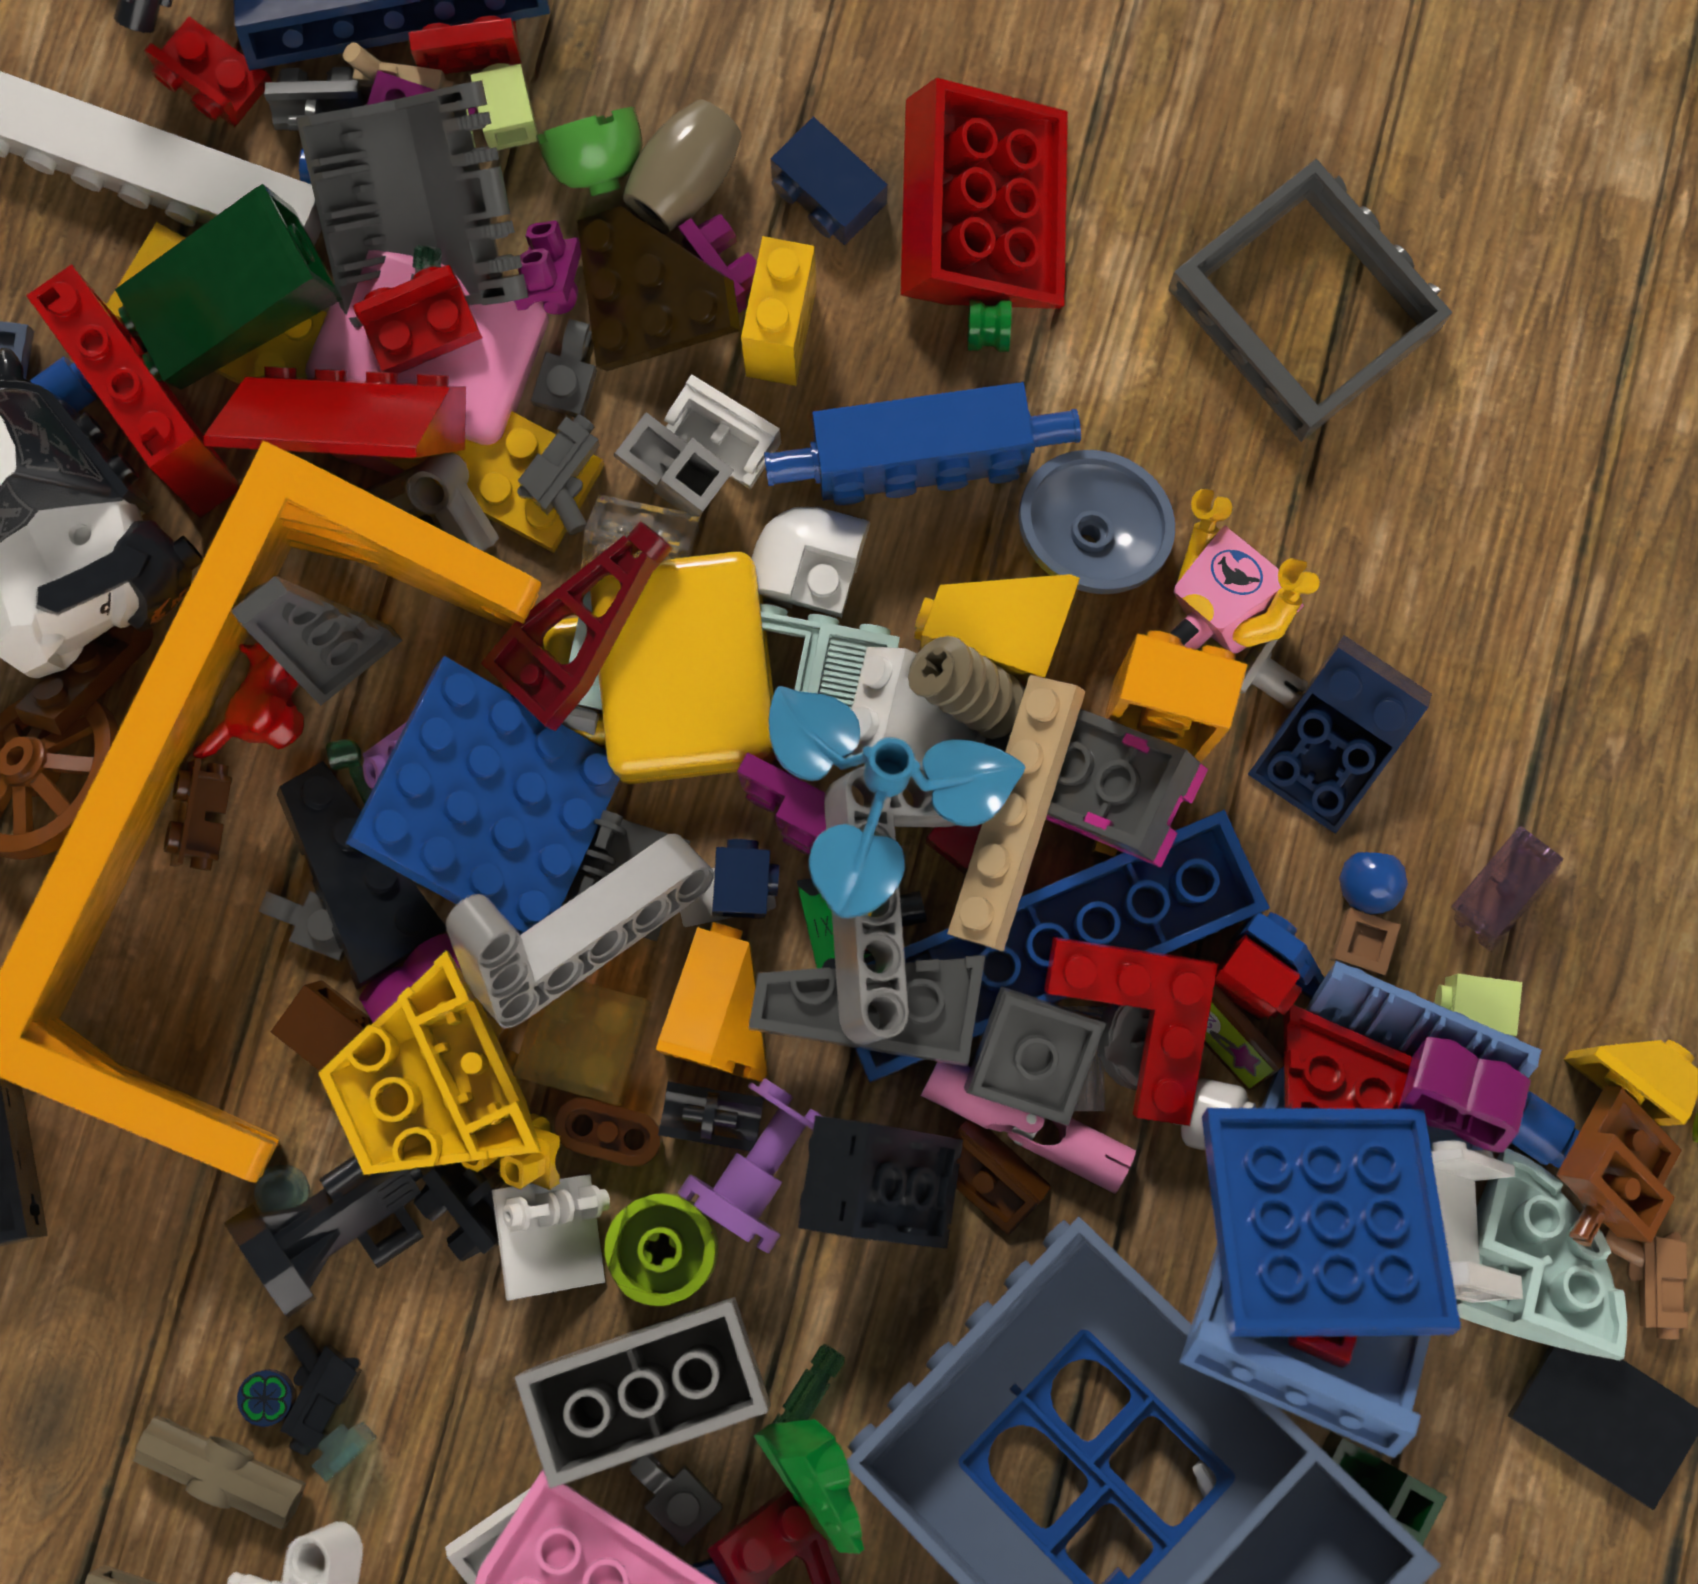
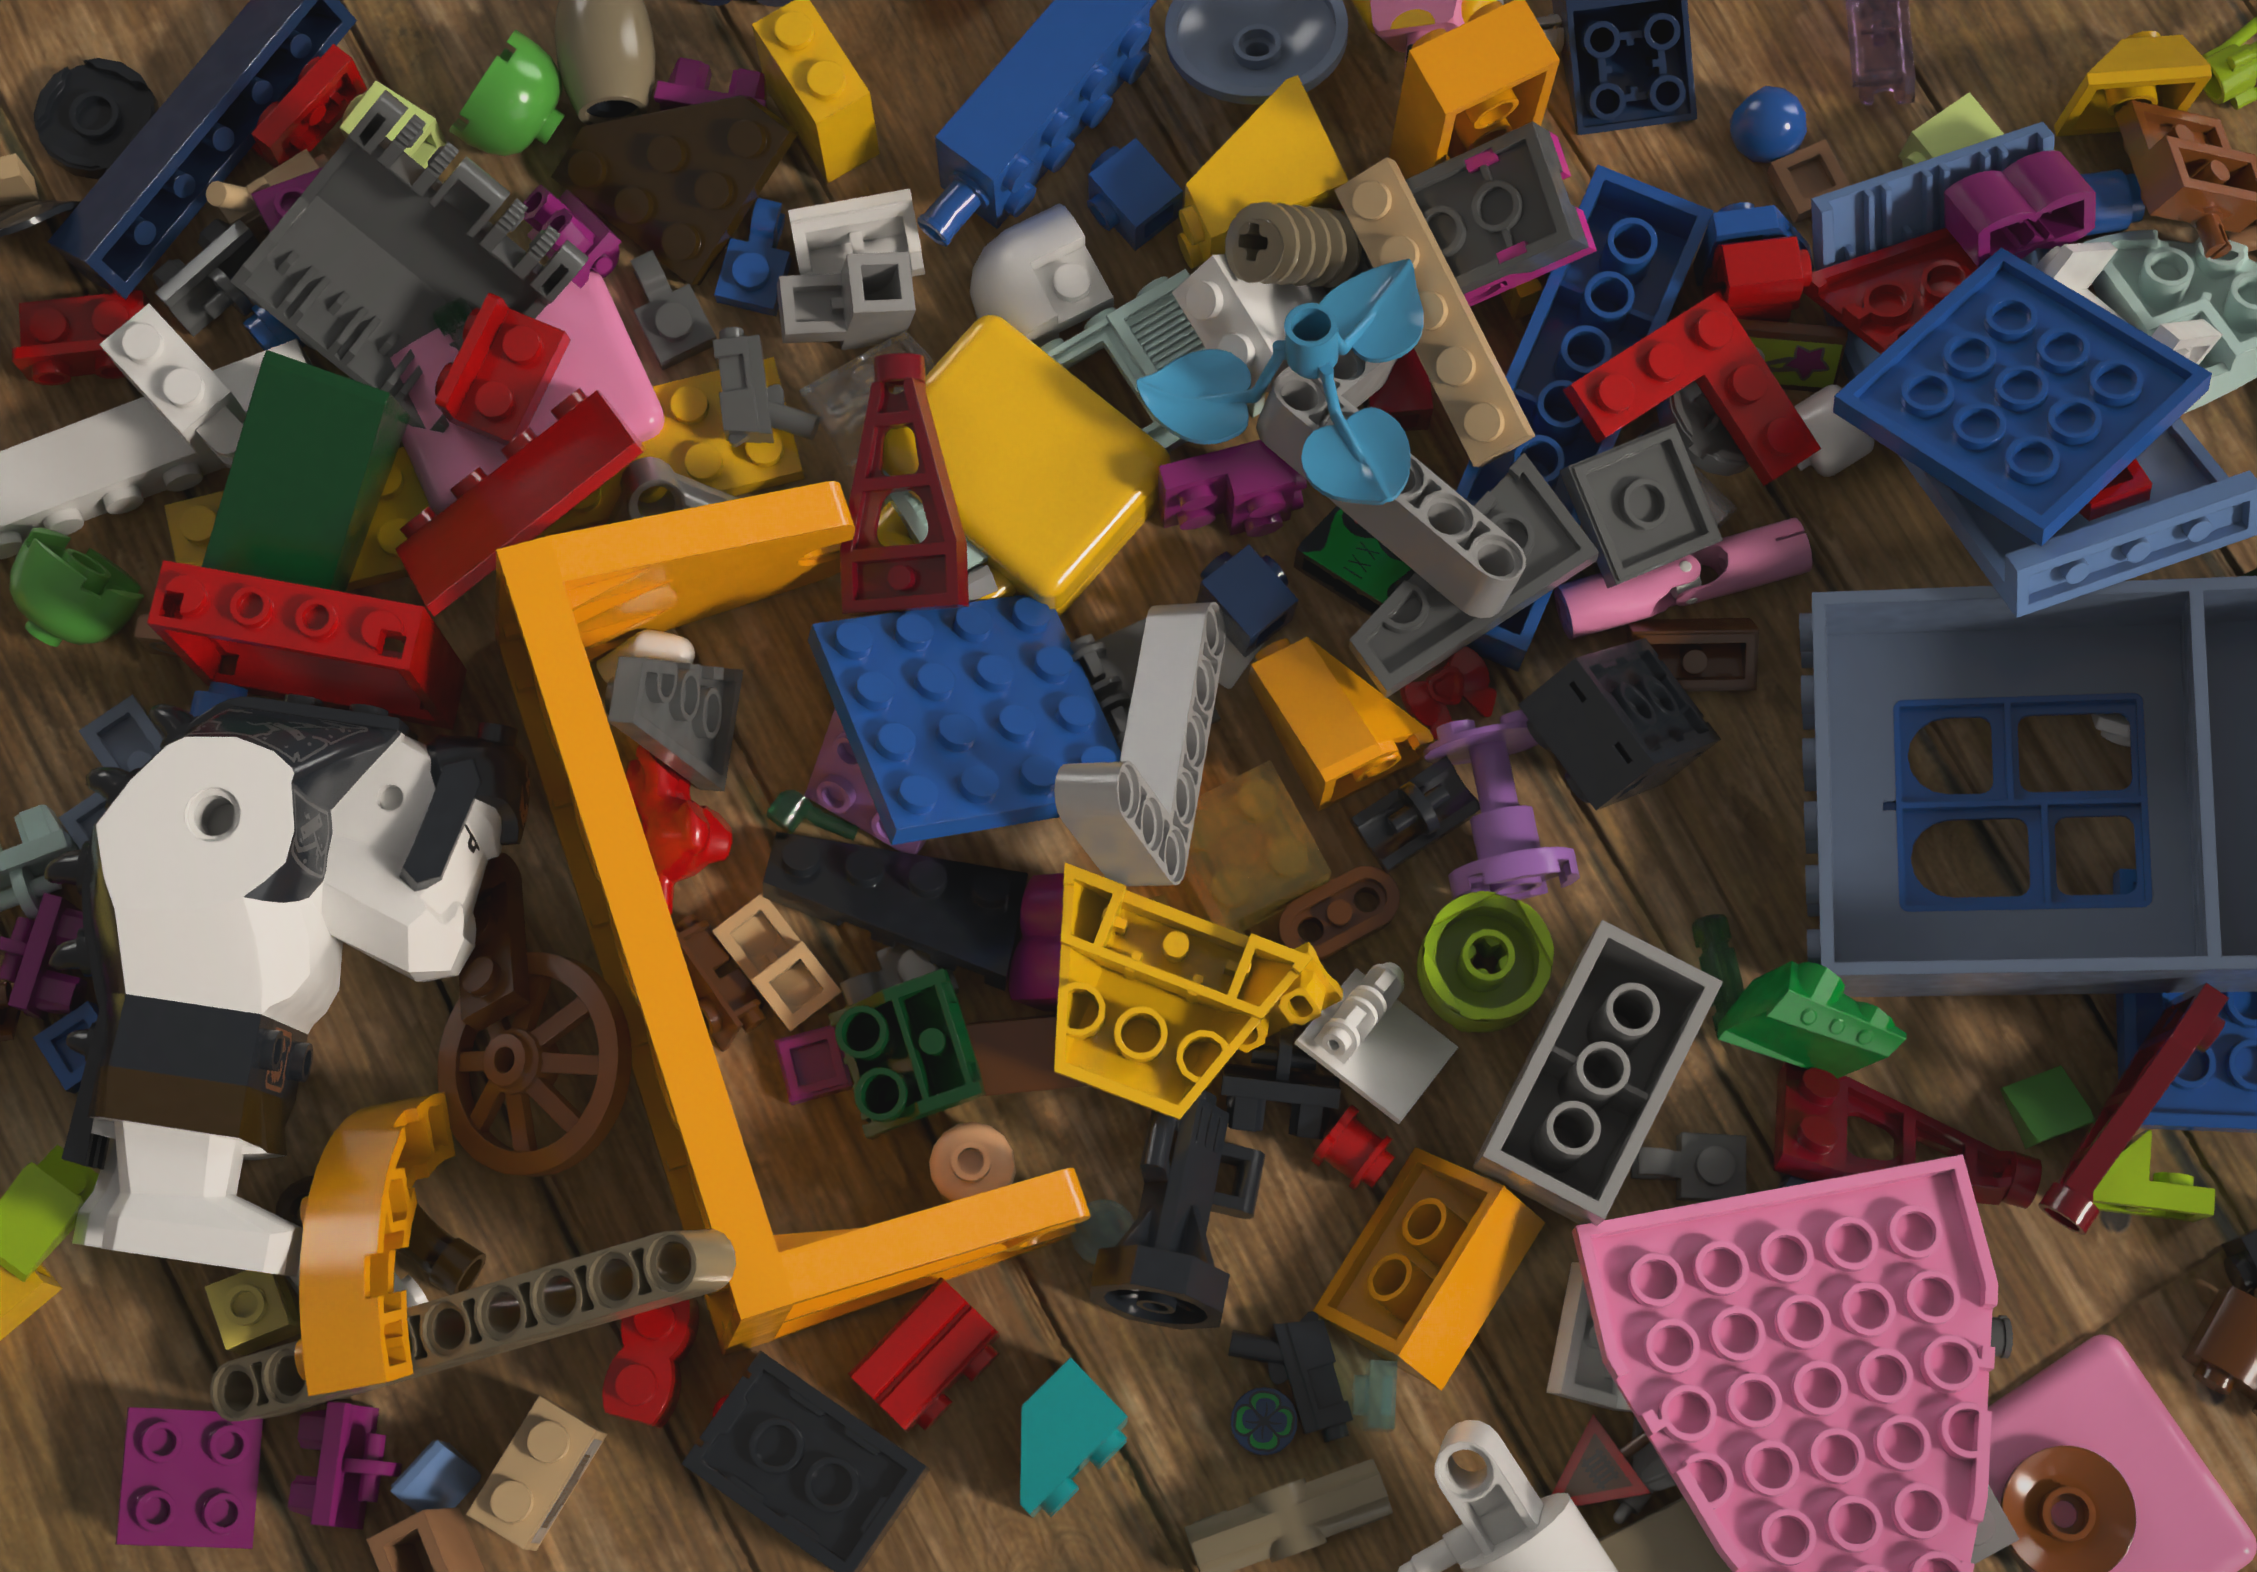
camera: 45 degrees left, 5 degrees down
none -> bright green cylinder [9,527,144,647]
none -> white brick [99,303,247,467]
none -> white arm [596,629,695,683]
none -> tan slope [712,892,842,1032]
none -> blue plate [714,198,792,317]
none -> magenta tile [774,1025,853,1106]
none -> dark green slope [828,968,986,1140]
none -> red brick [848,1277,1000,1433]
none -> light nougat head [929,1122,1016,1203]
none -> teal slope [1020,1357,1128,1518]
none -> blue brick [1087,138,1183,251]
none -> red brick [1311,1104,1395,1190]
none -> light orange slope [1313,1147,1545,1391]
none -> red piece [1400,646,1497,740]

